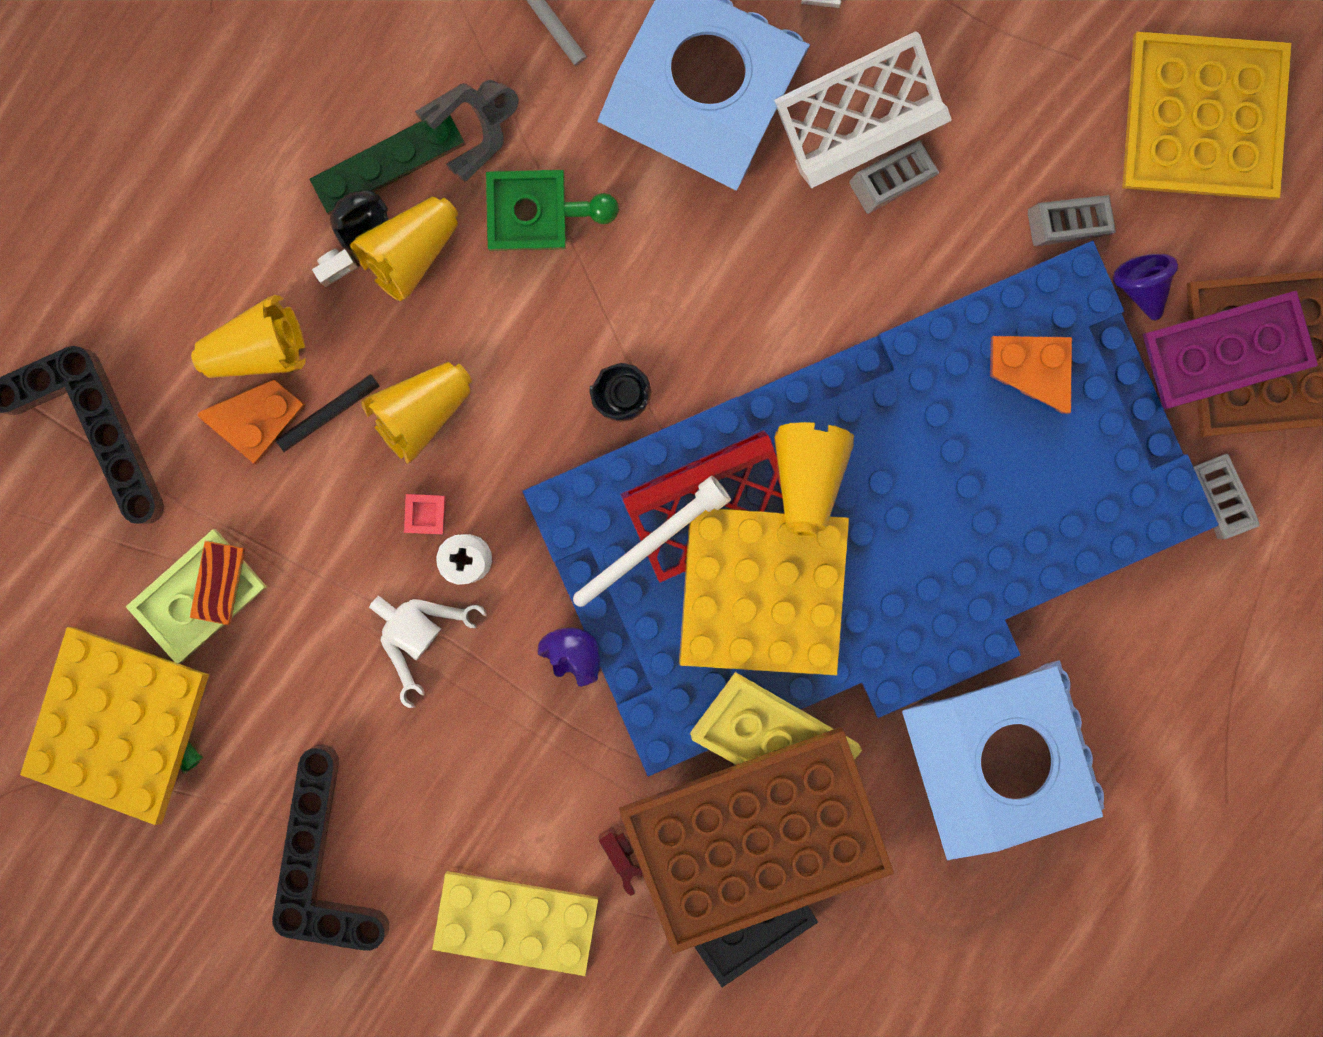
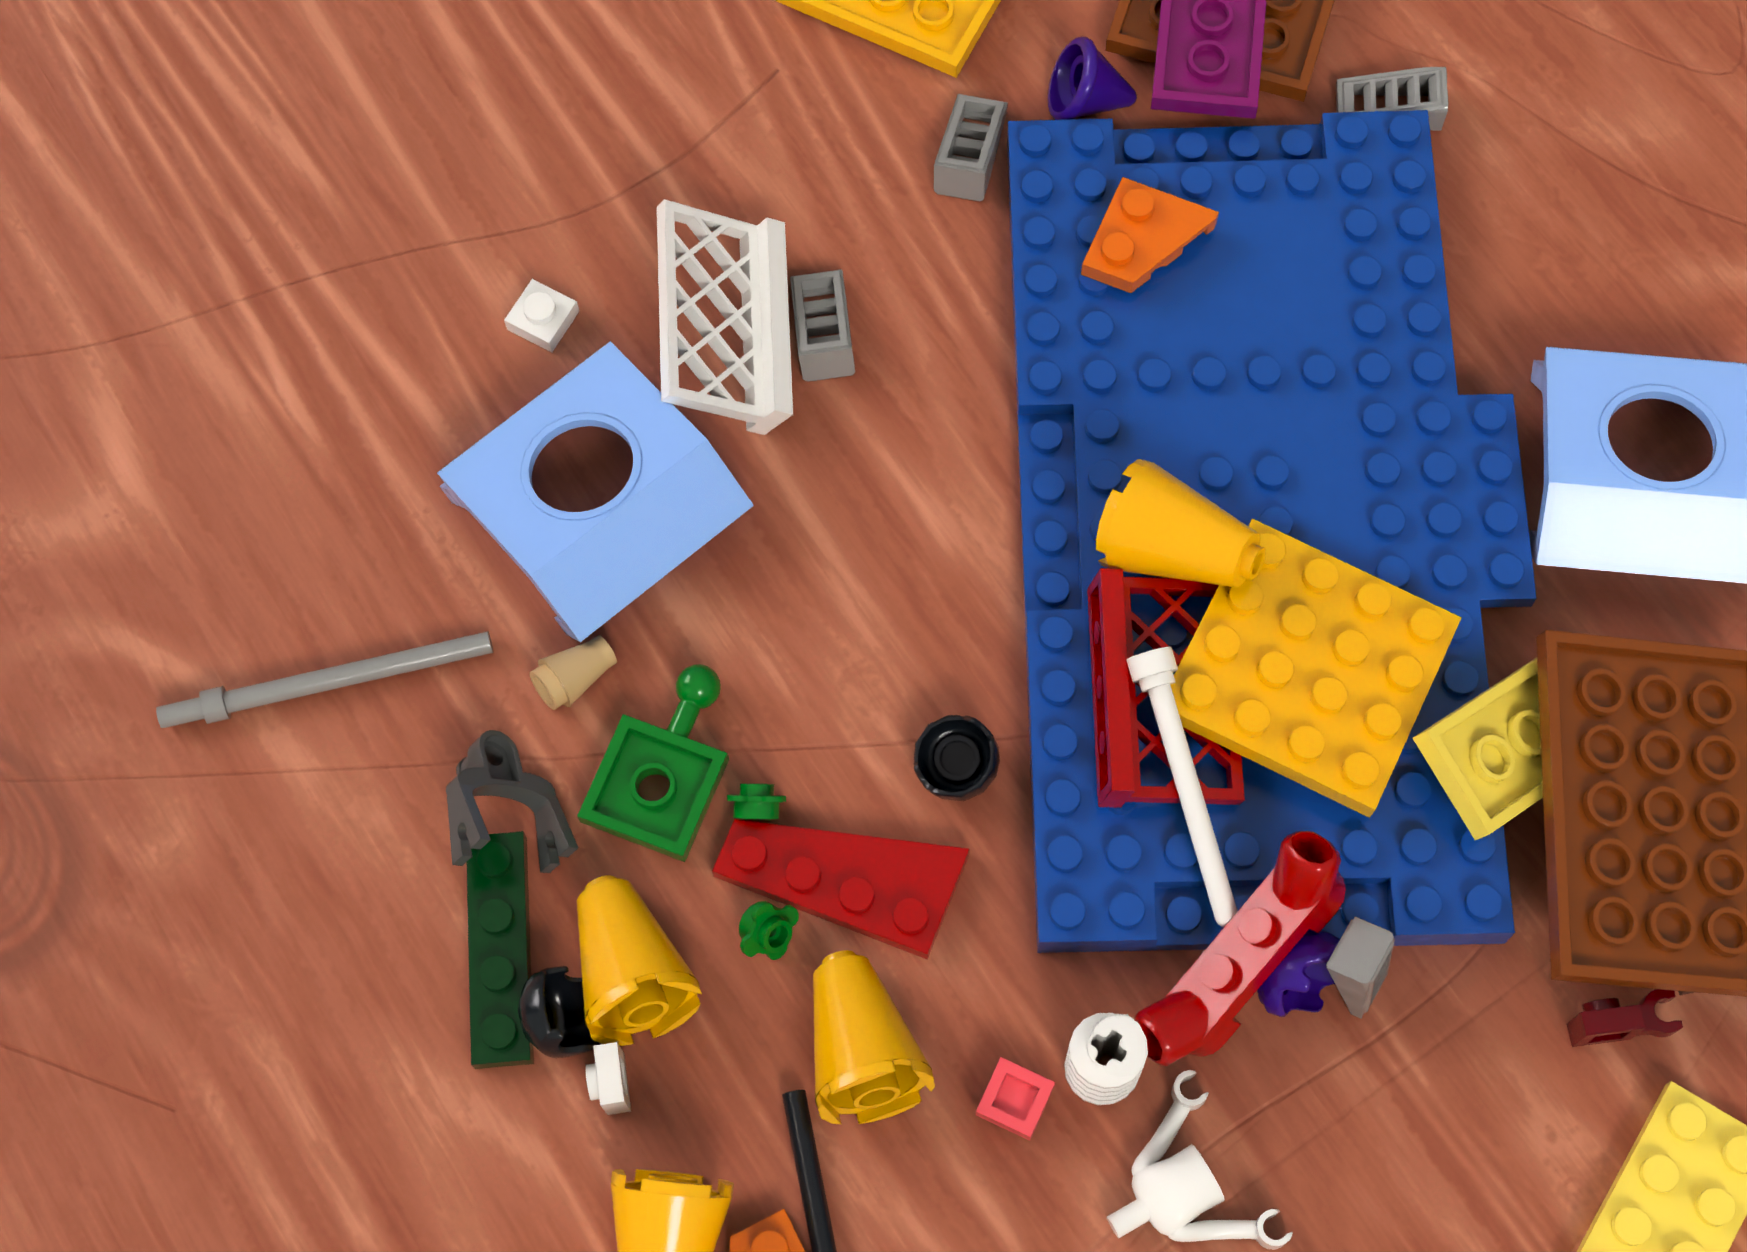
camera: 65 degrees left, 20 degrees down
none -> tan cone [530,635,617,710]
none -> red wing [712,819,970,960]
none -> green plate [727,783,786,819]
none -> green plate [739,901,799,960]
none -> red plate [1134,831,1346,1067]
none -> light grey slope [1326,917,1395,1019]

